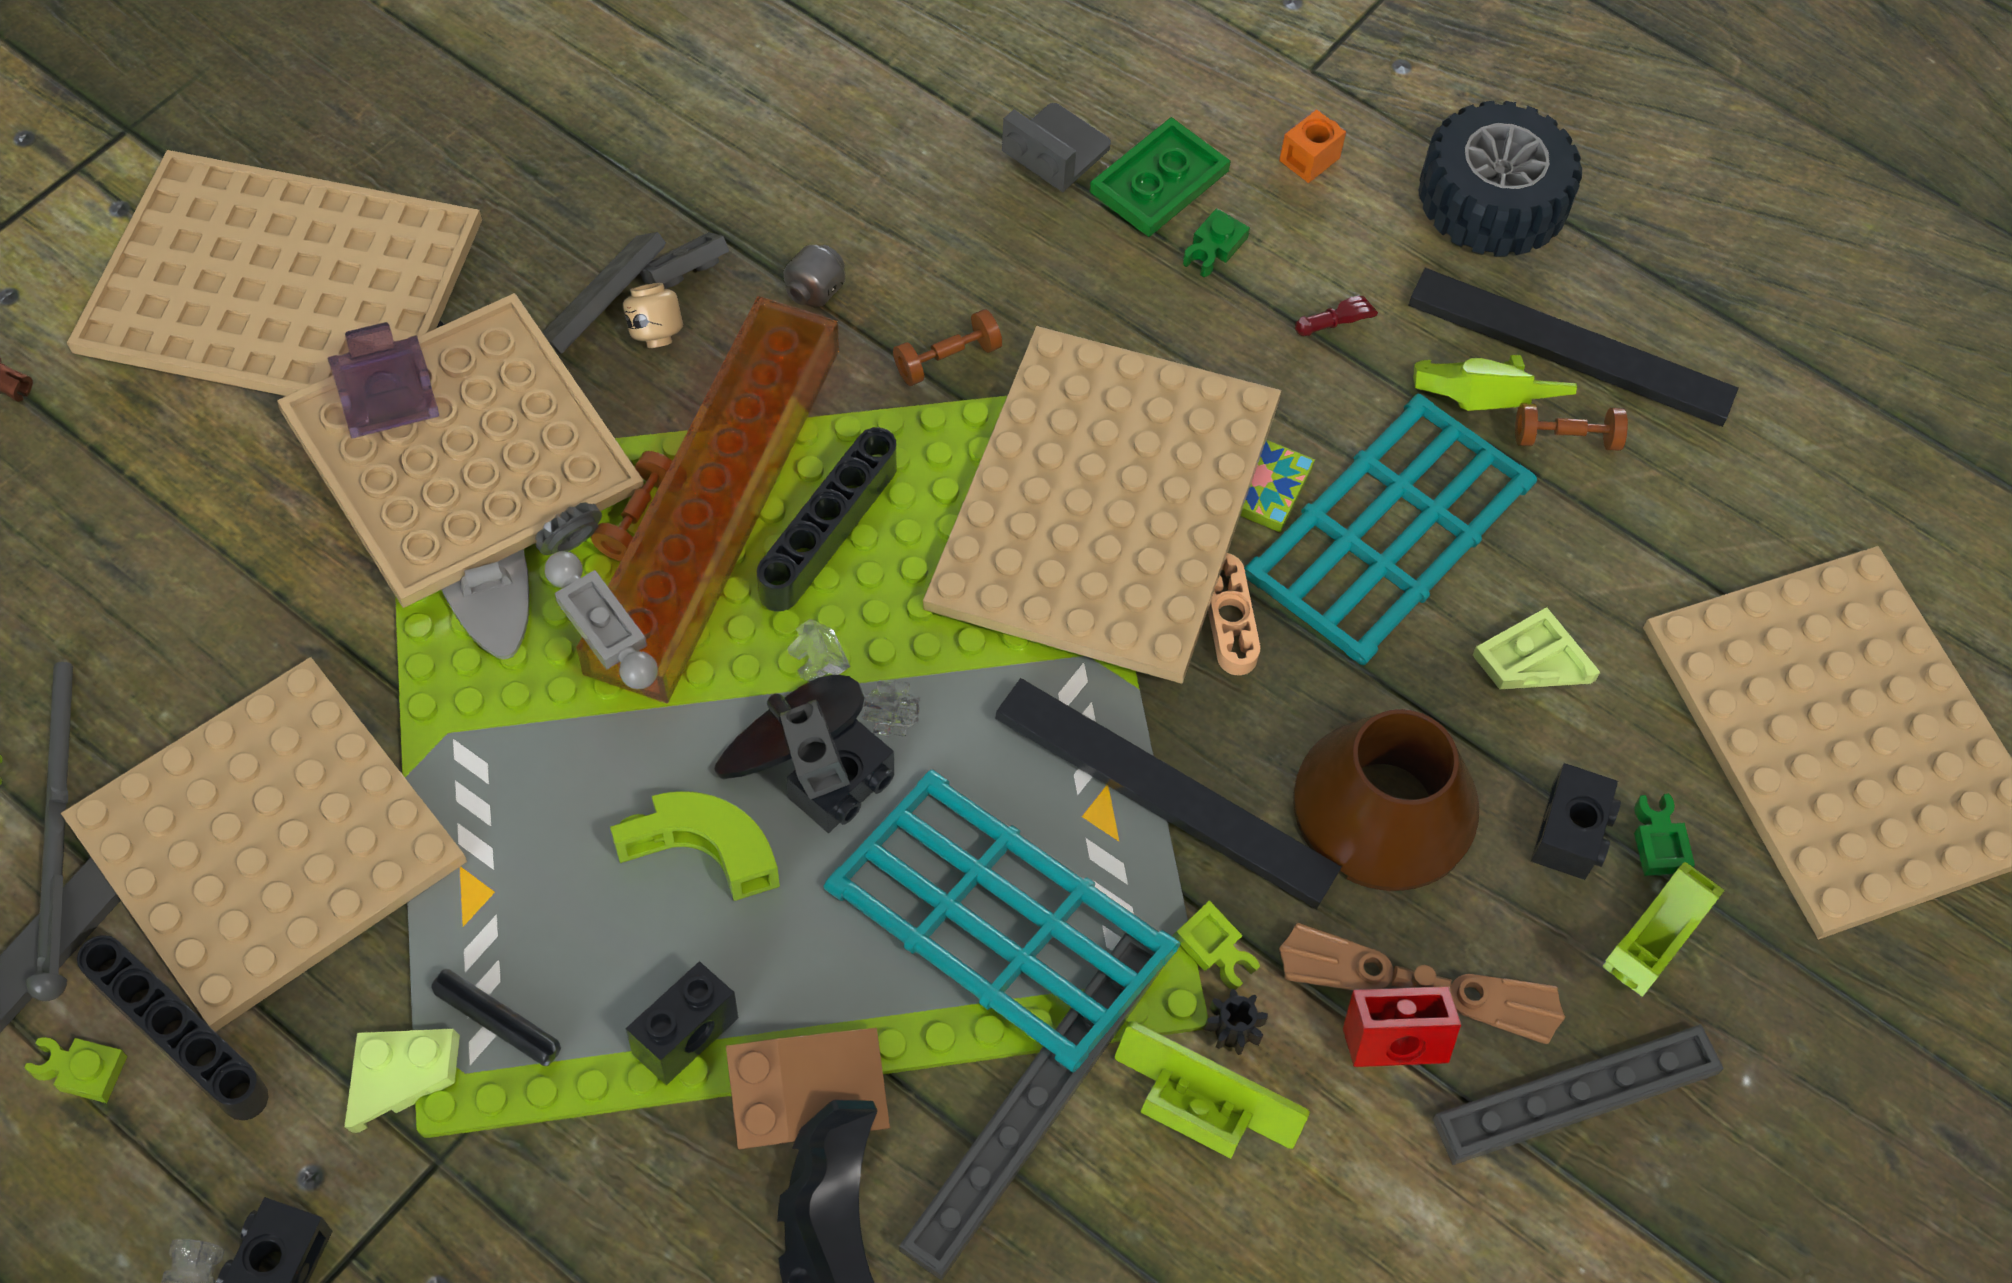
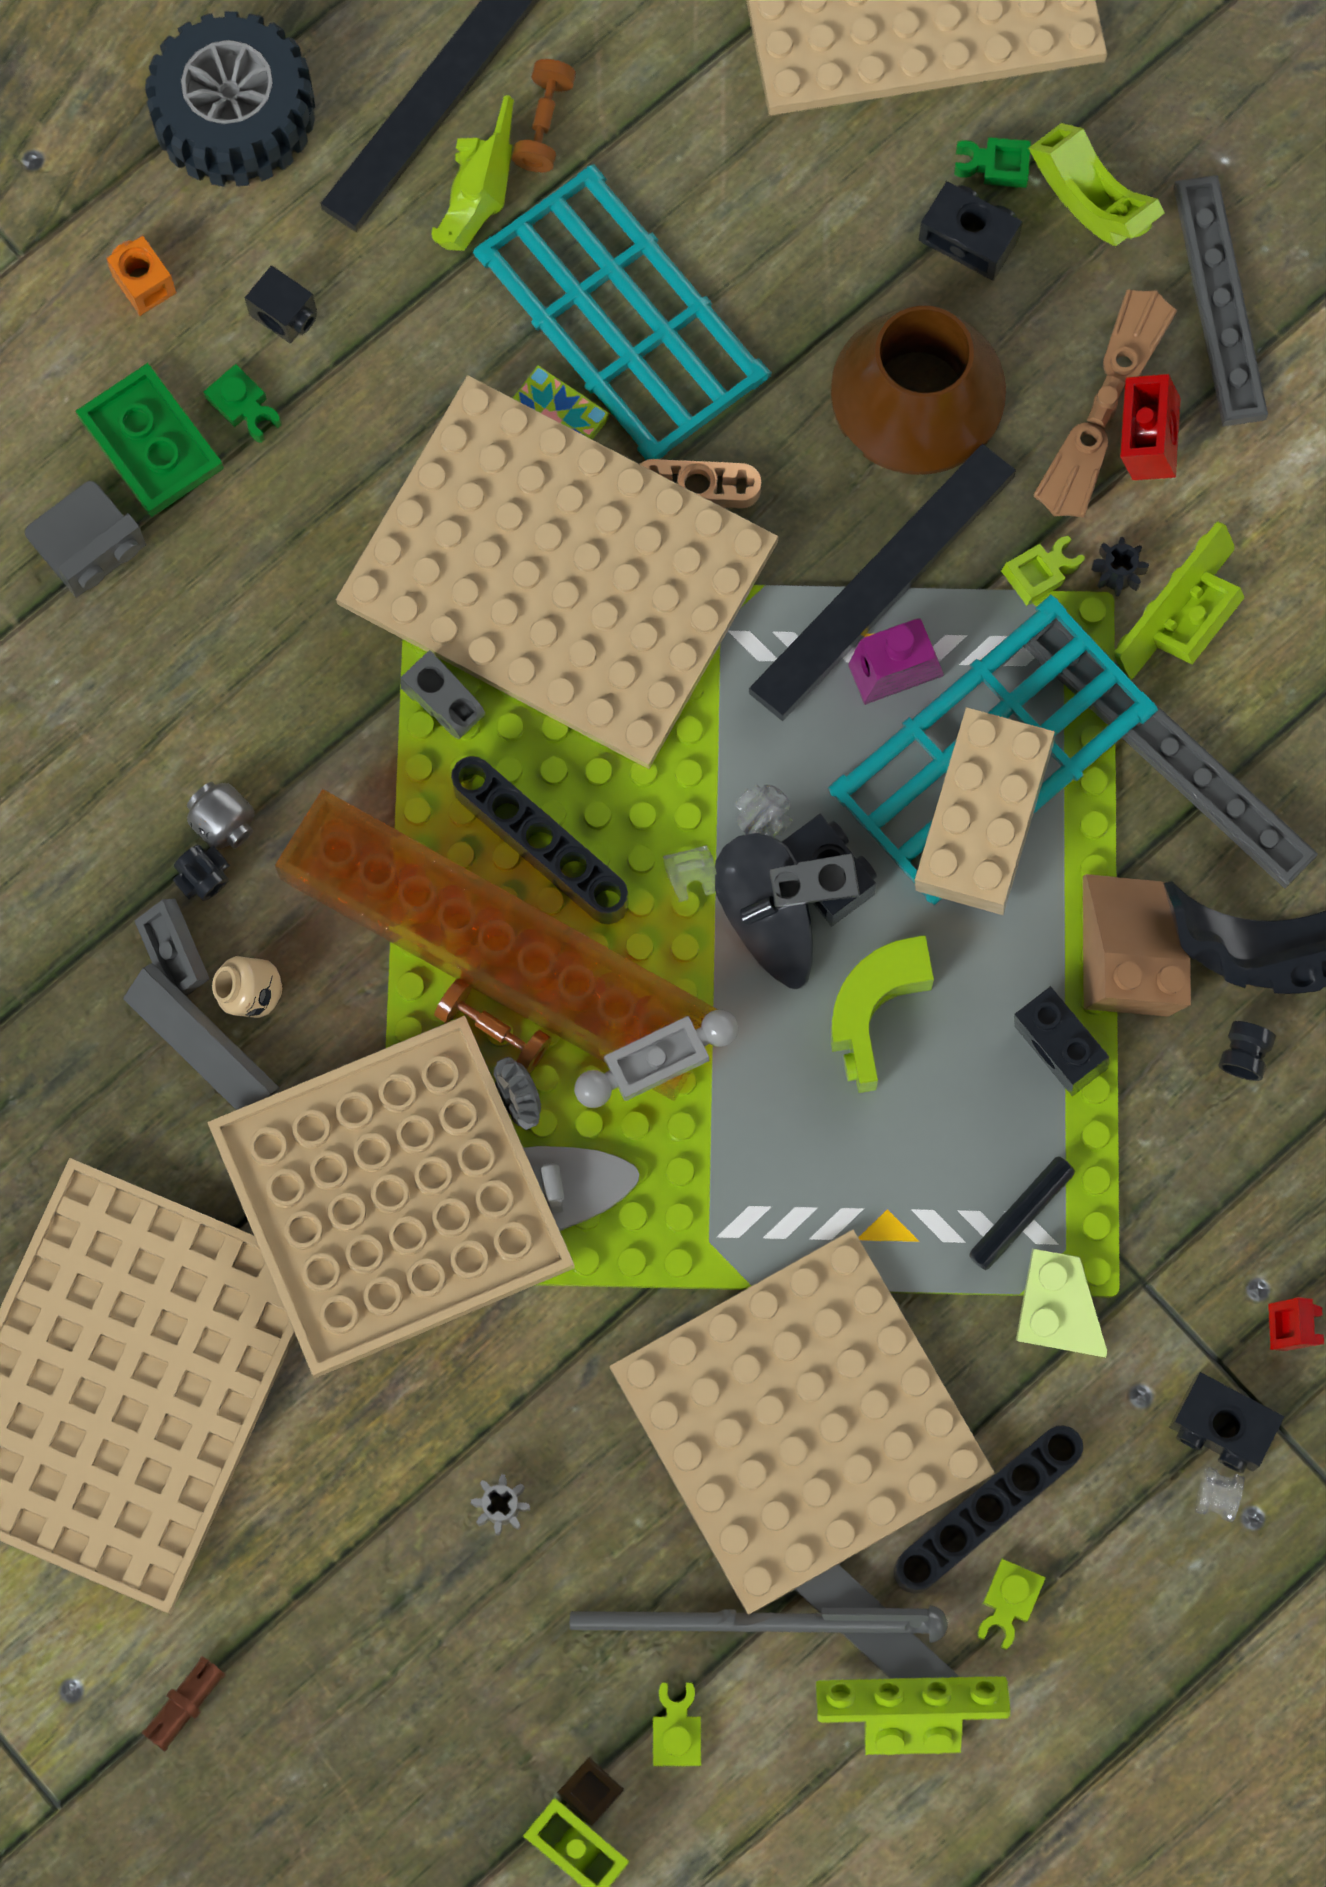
camera: 75 degrees left, 15 degrees up
panel [327,322,439,438] -> none
dark orange wheel [893,309,1002,386] -> none
dark red piece [1295,296,1378,336] -> none
yellowish green wing [1472,607,1600,689] -> none
none -> black gear [173,845,230,901]
none -> black brick [244,265,317,344]
none -> dark grey leg [401,650,486,739]
none -> light grey gear [471,1474,530,1536]
none -> magenta torso [848,618,944,705]
none -> tan brick [915,707,1055,915]
none -> black wheel [1218,1021,1276,1081]

